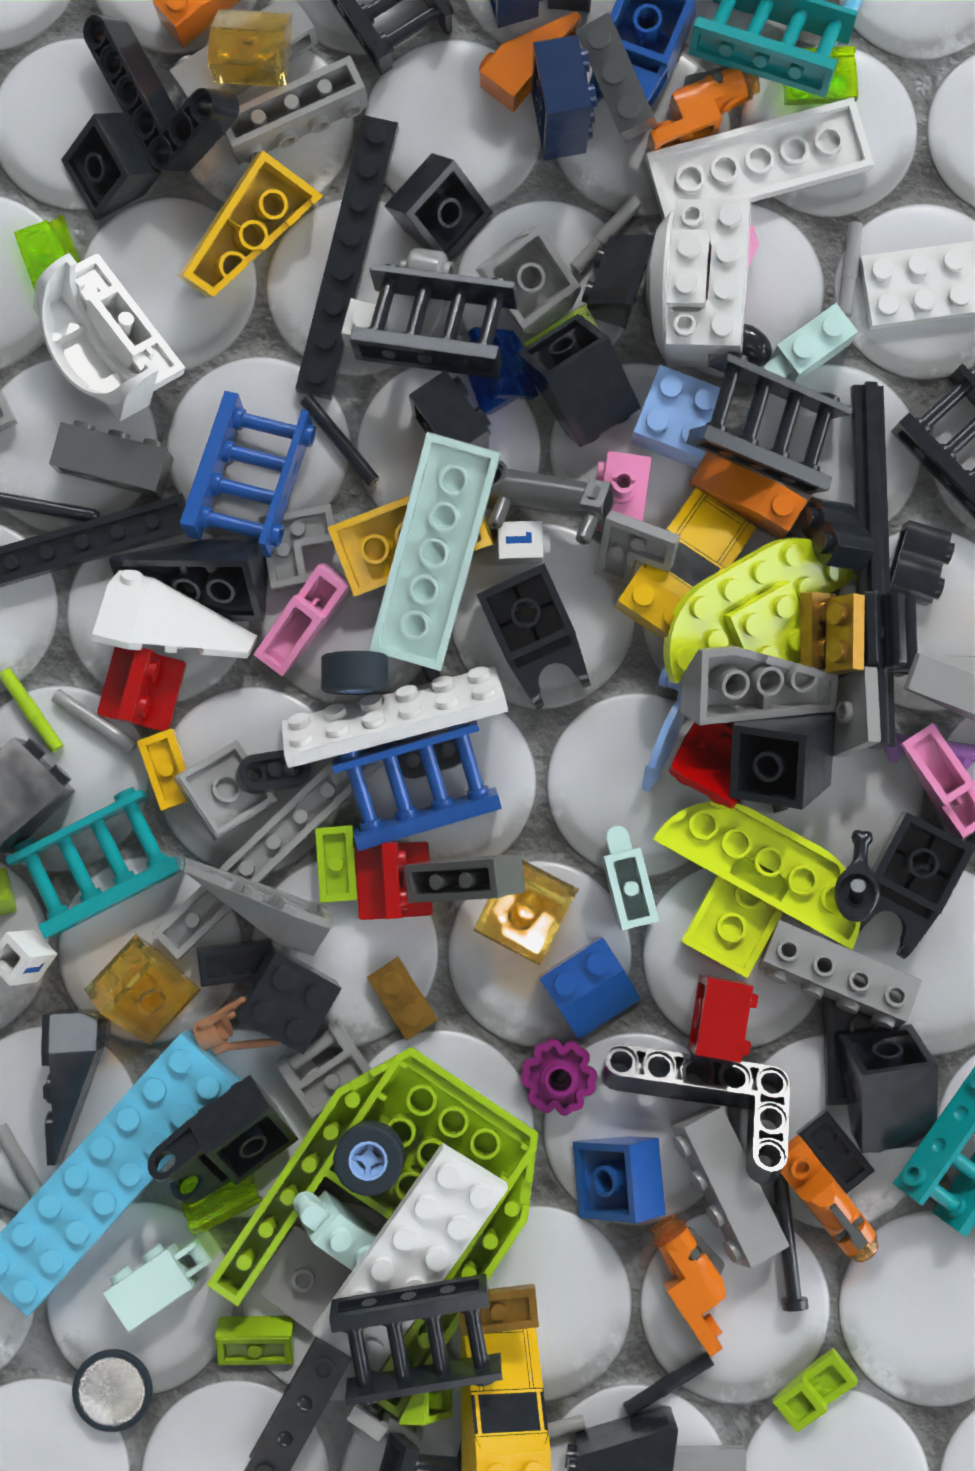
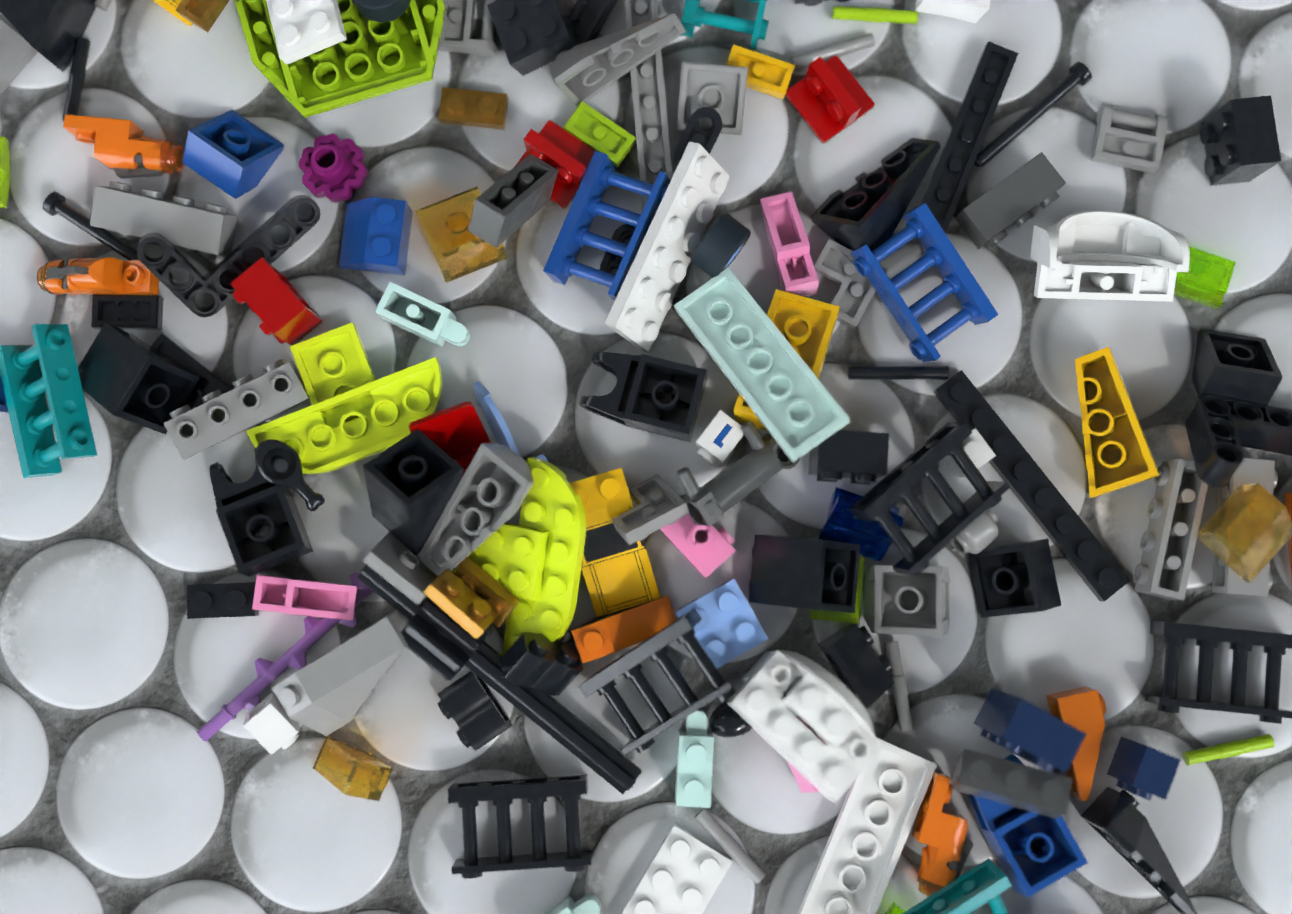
camera: 125 degrees right, 0 degrees up
white wedge [92,570,257,658] -> none

